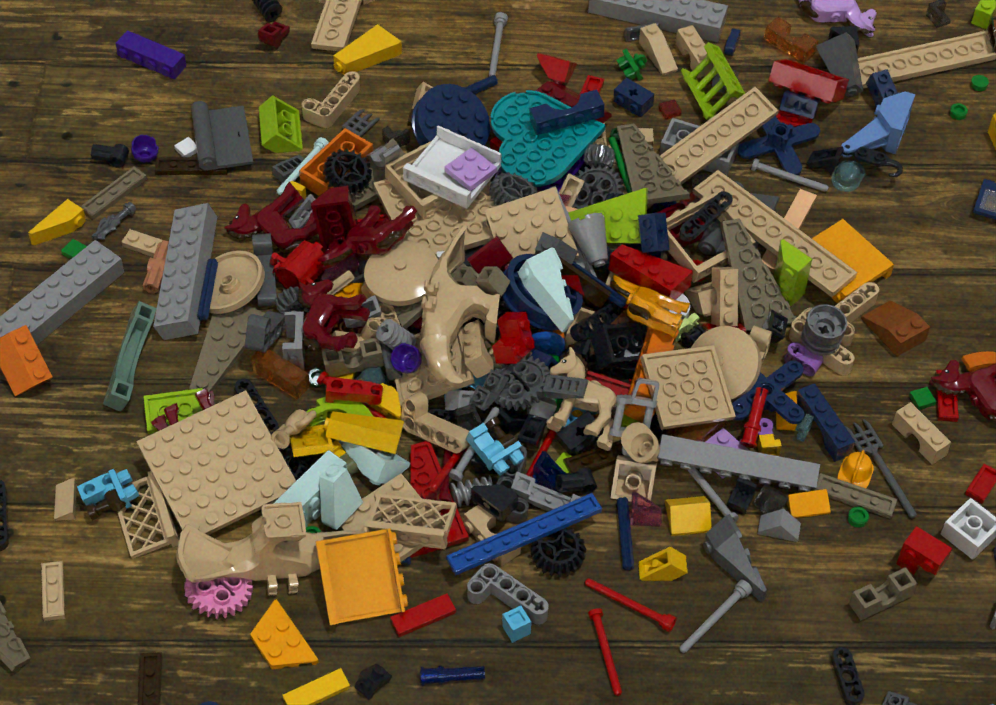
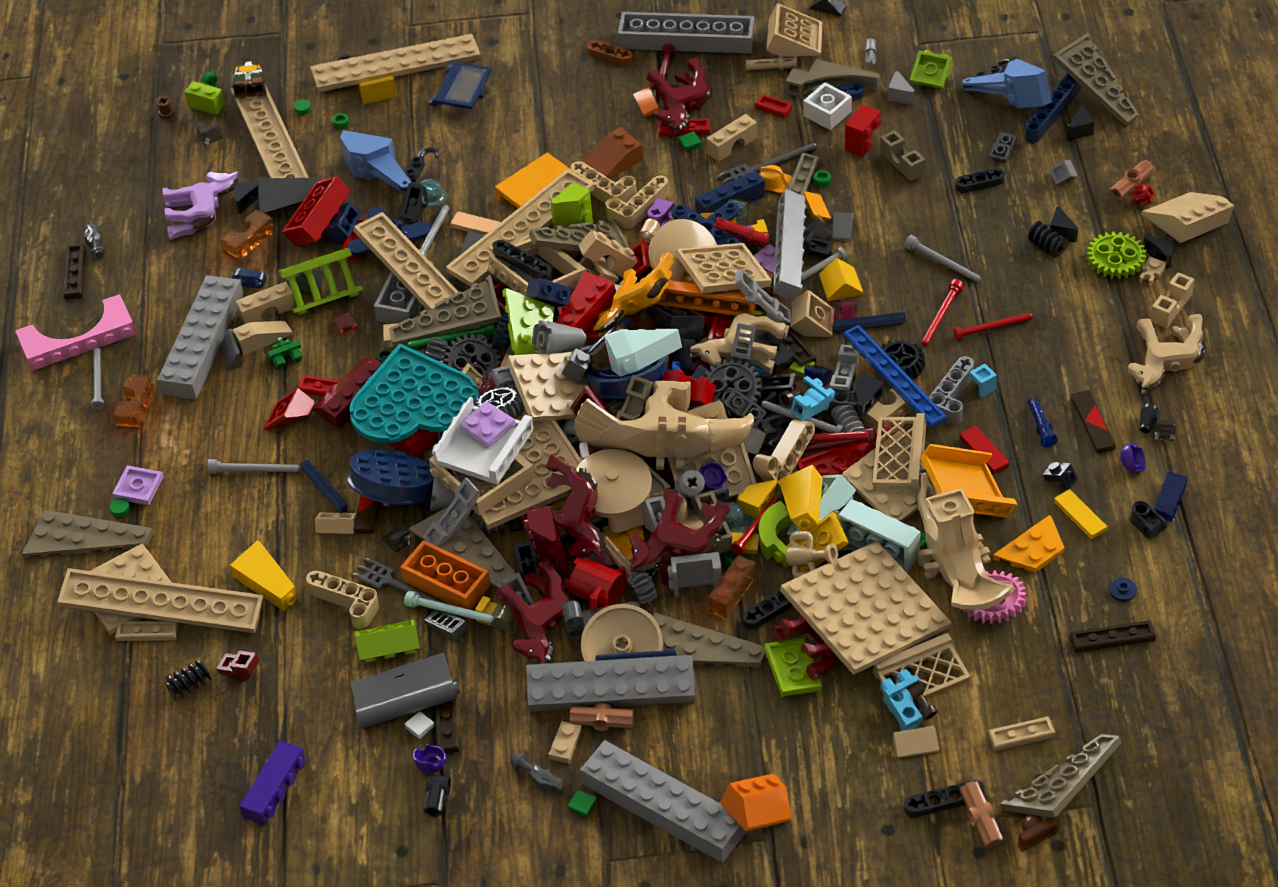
camera: 90 degrees left, 5 degrees down
yellow slope [28,199,86,246] -> none
dark tan tile [80,166,147,220] -> none
sand green arch [103,301,157,411] -> none
dark grey beam [245,311,286,353] -> none
light aqua slope [320,463,363,530] -> none
black gear [323,148,372,196] -> none
red leg [326,376,384,405] -> none
dark blue arch [529,89,604,135] -> none
black piece [555,468,597,494] -> none
dark blue brick [613,78,654,117] -> none
tan piece [621,422,660,463] -> none
yellow slope [639,547,687,581] -> none
dark grey wedge [703,514,767,602] -> none
black slope [762,310,788,344] -> none
flat silver wheel [801,304,847,356] -> none
dark blue brick [866,69,898,107] -> none

